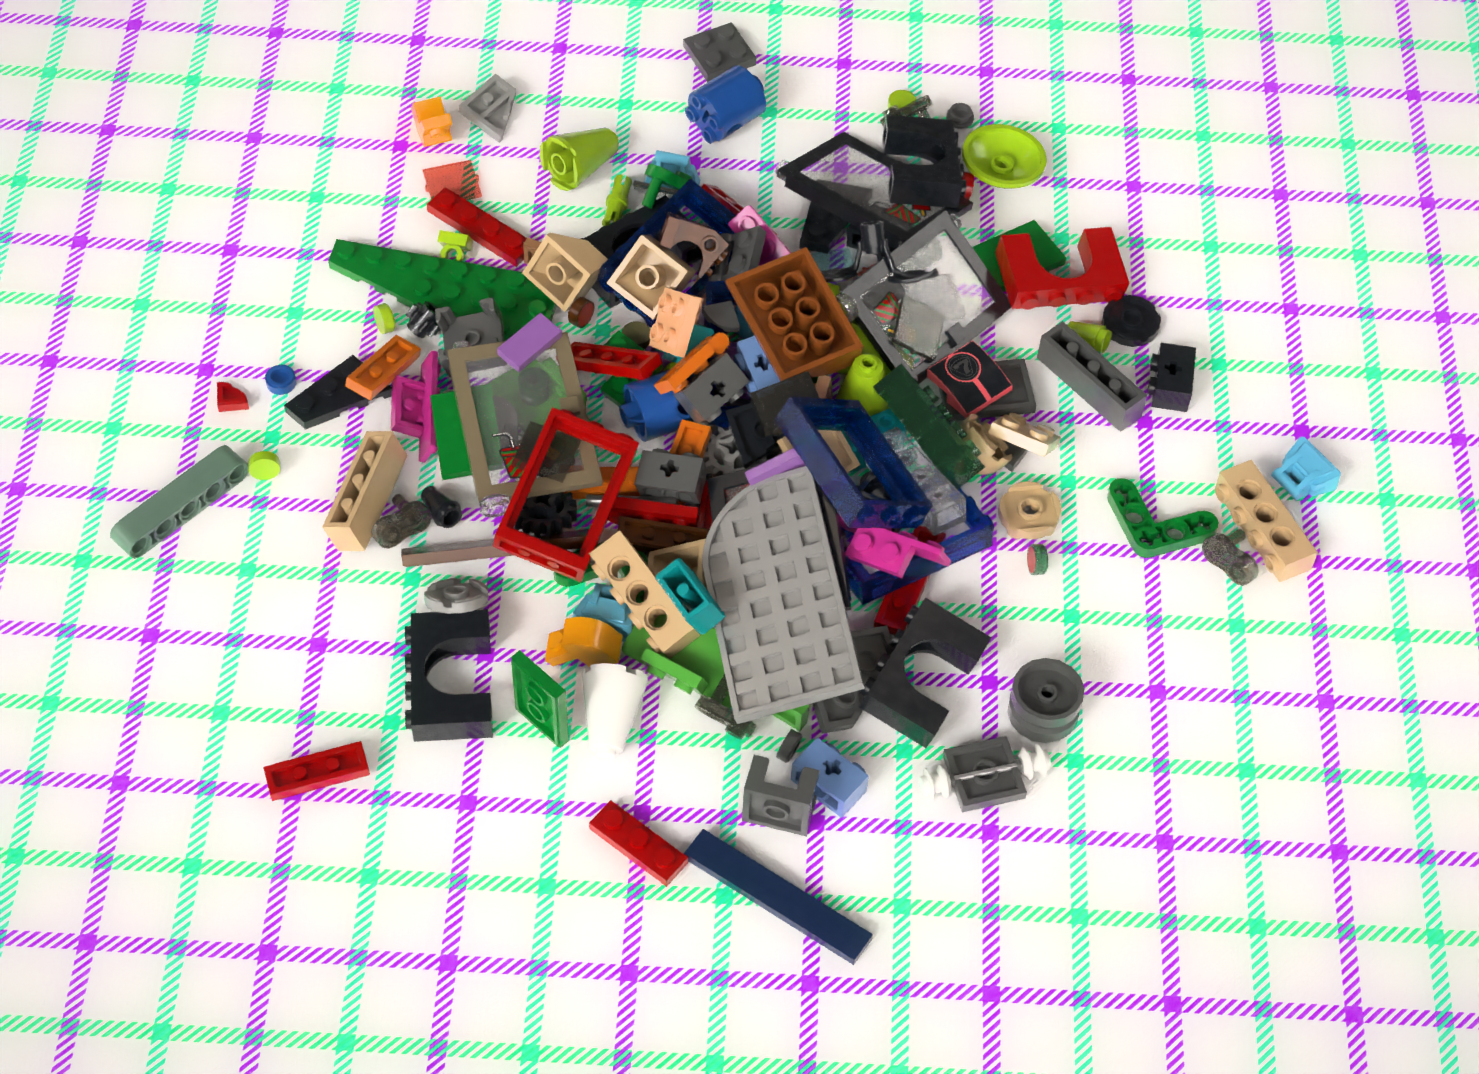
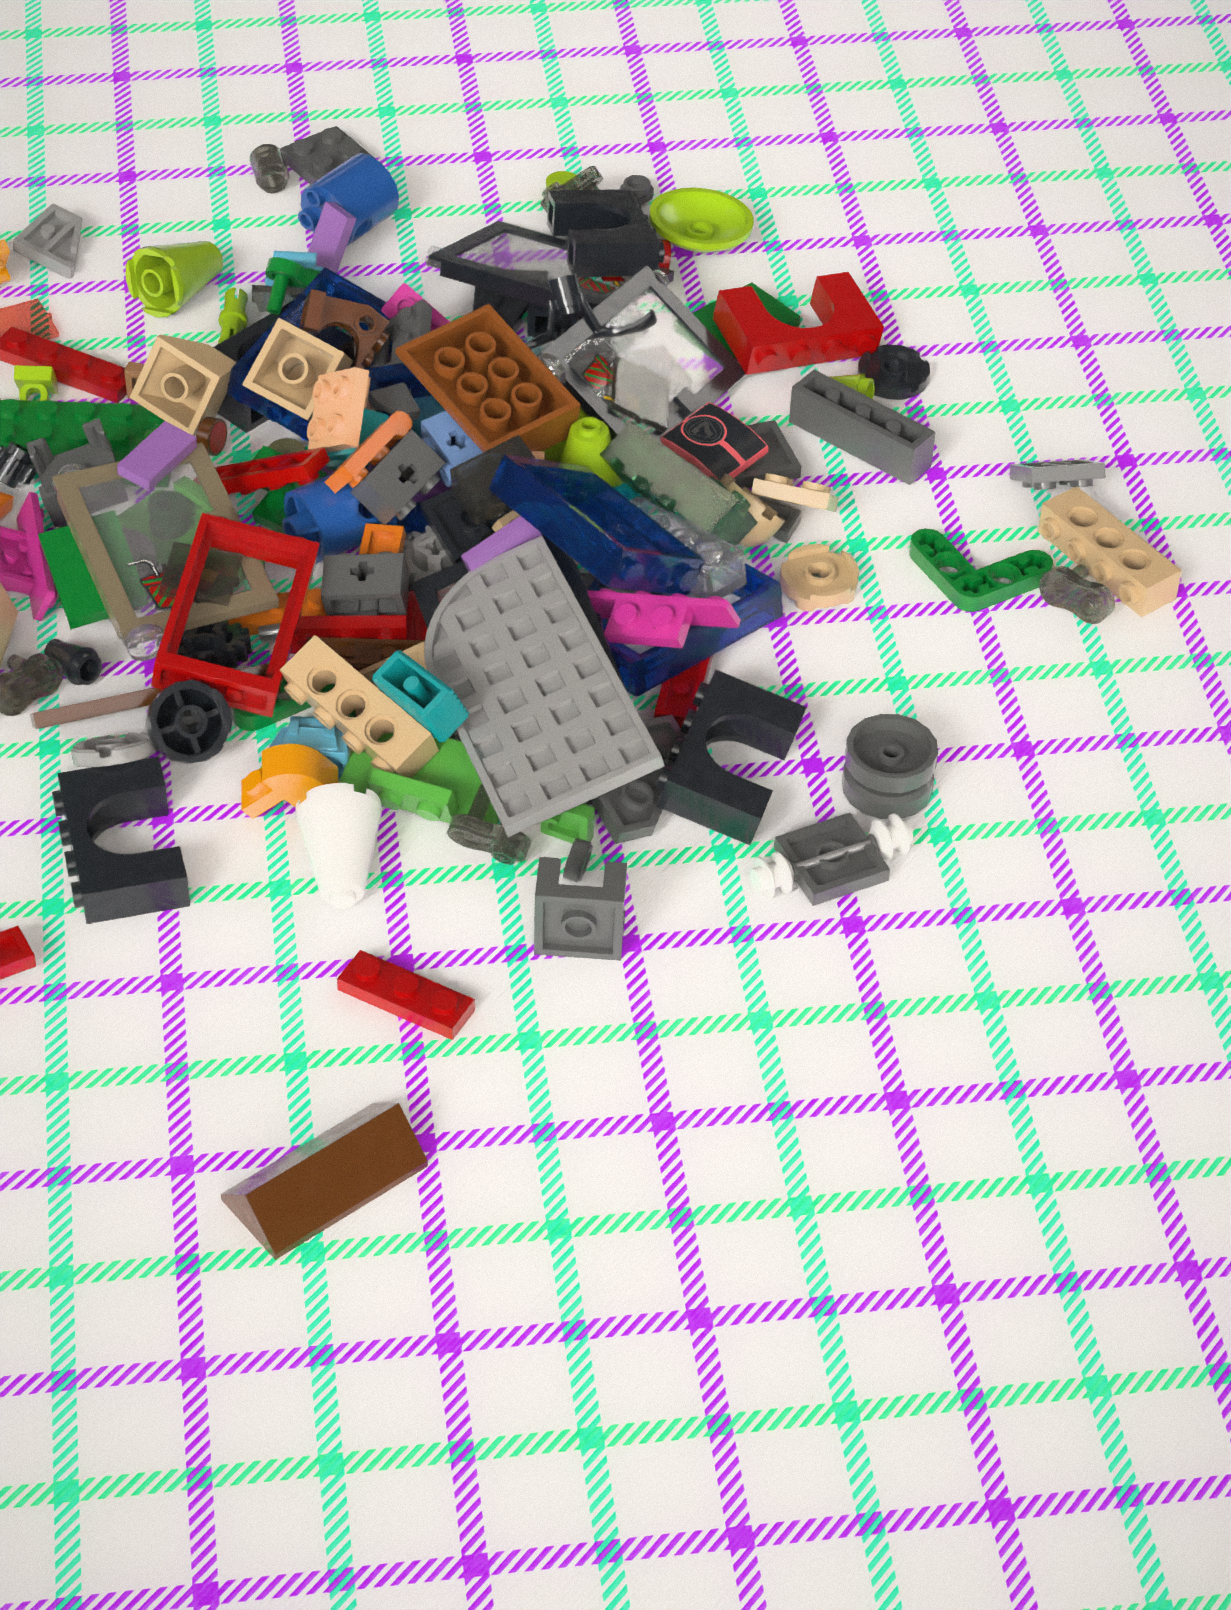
camera: 10 degrees left, 10 degrees down
green tile [511,650,569,748] -> none
dark blue tile [684,829,873,965] -> none
medium blue brick [790,737,869,818] -> none
clear green tile [1027,544,1048,576] -> none
black brick [1147,342,1196,412] -> none
medium azure piece [1271,437,1341,500] -> none
none -> black cylinder [145,680,232,764]
none -> reddish brown slope [221,1103,428,1260]
none -> clear smoke brick [249,144,289,194]
none -> medium lavender tile [308,202,357,283]
none -> plate [1010,459,1106,490]

